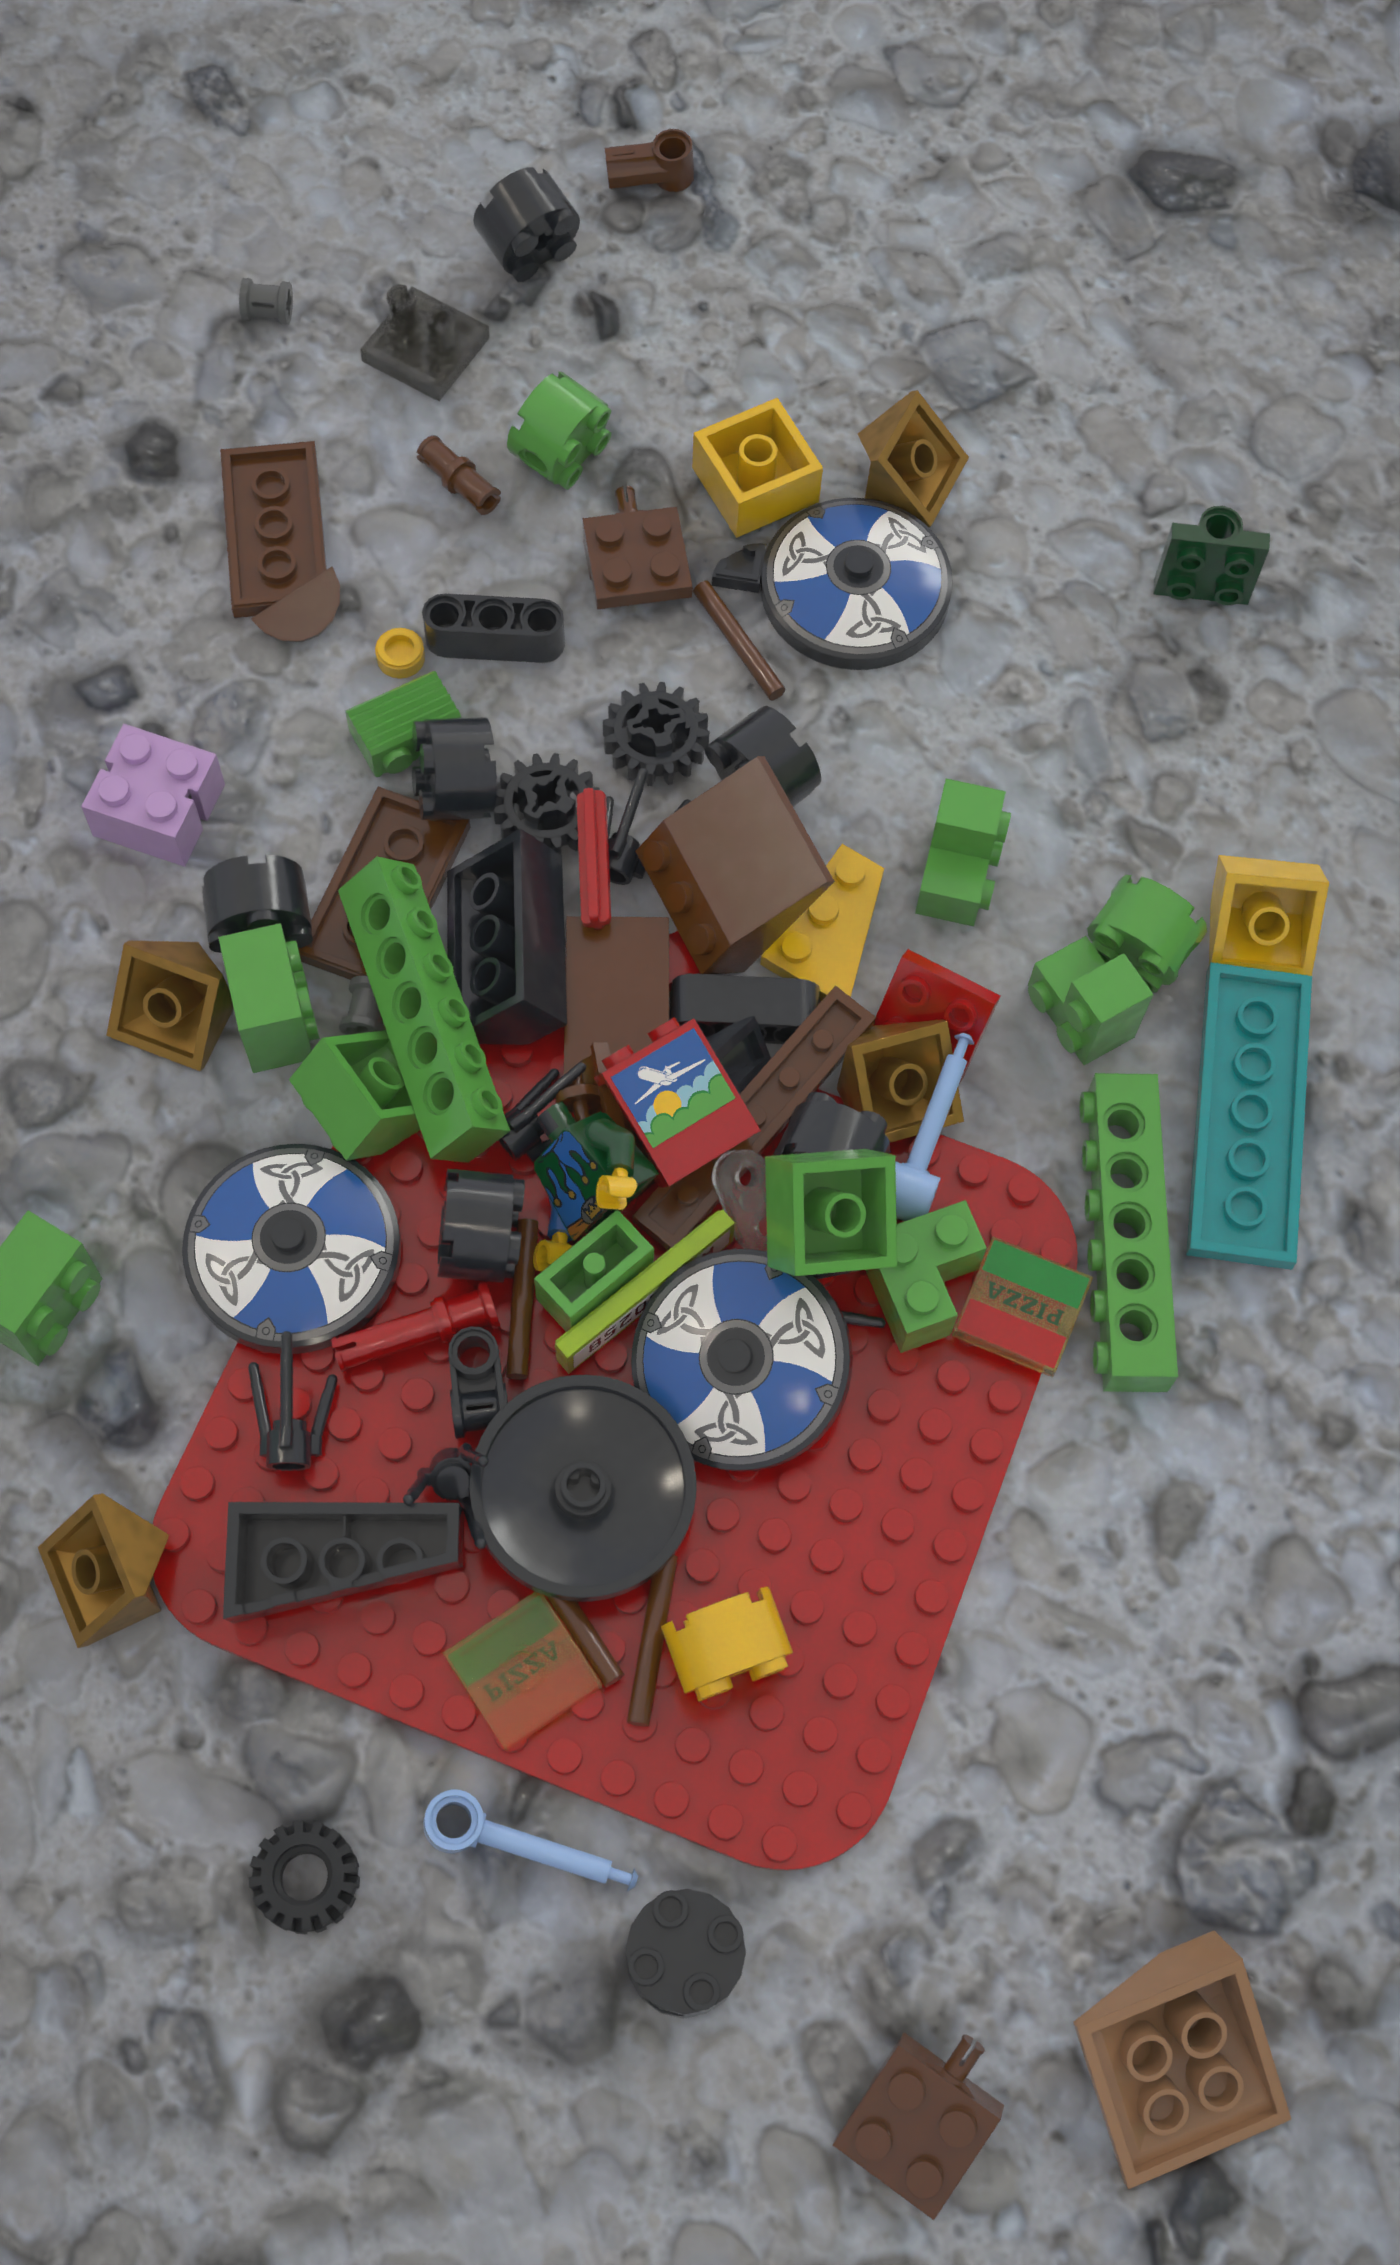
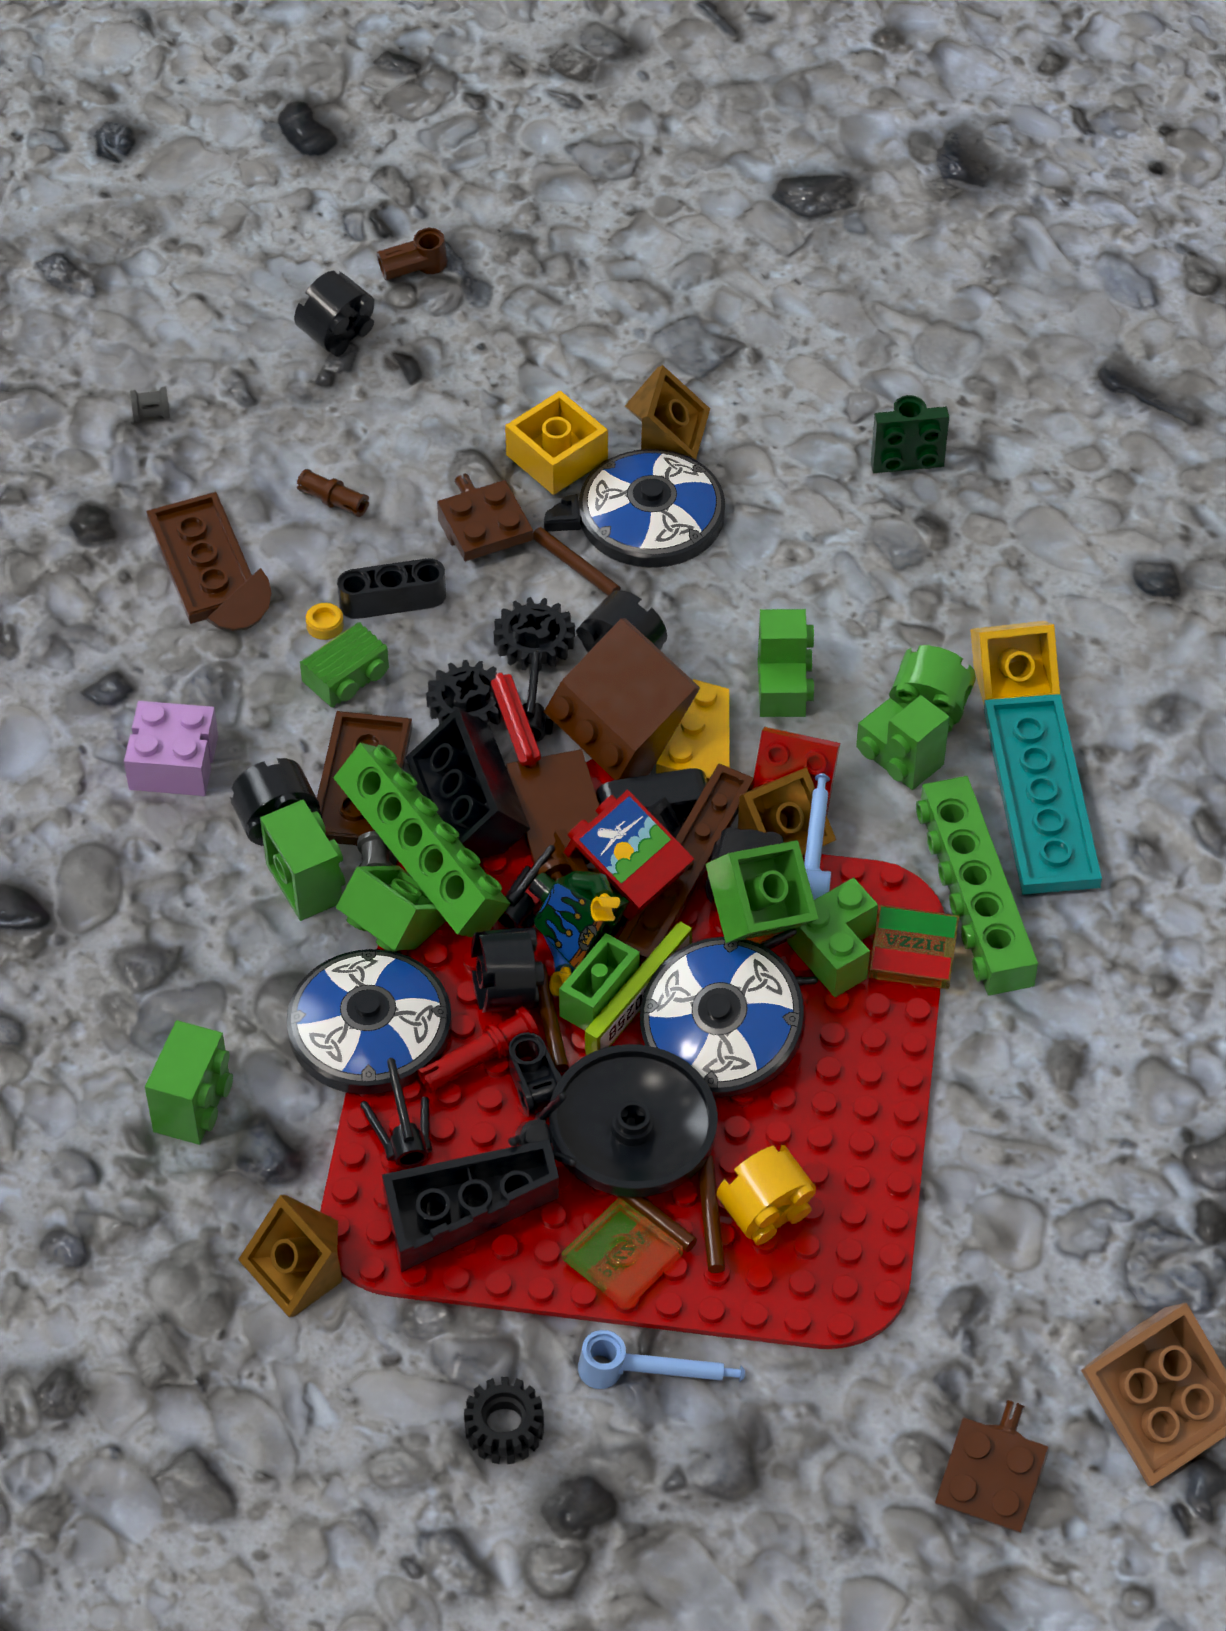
camera: 10 degrees left, 15 degrees down
pearl gold slope [106,940,234,1071] -> none
clear smoke plate [360,284,490,401] -> none
black brick [412,717,497,821] -> none
bright green brick [507,372,611,490] -> none
black brick [626,1889,746,2019] -> none
clear plate [712,1150,767,1252] -> none

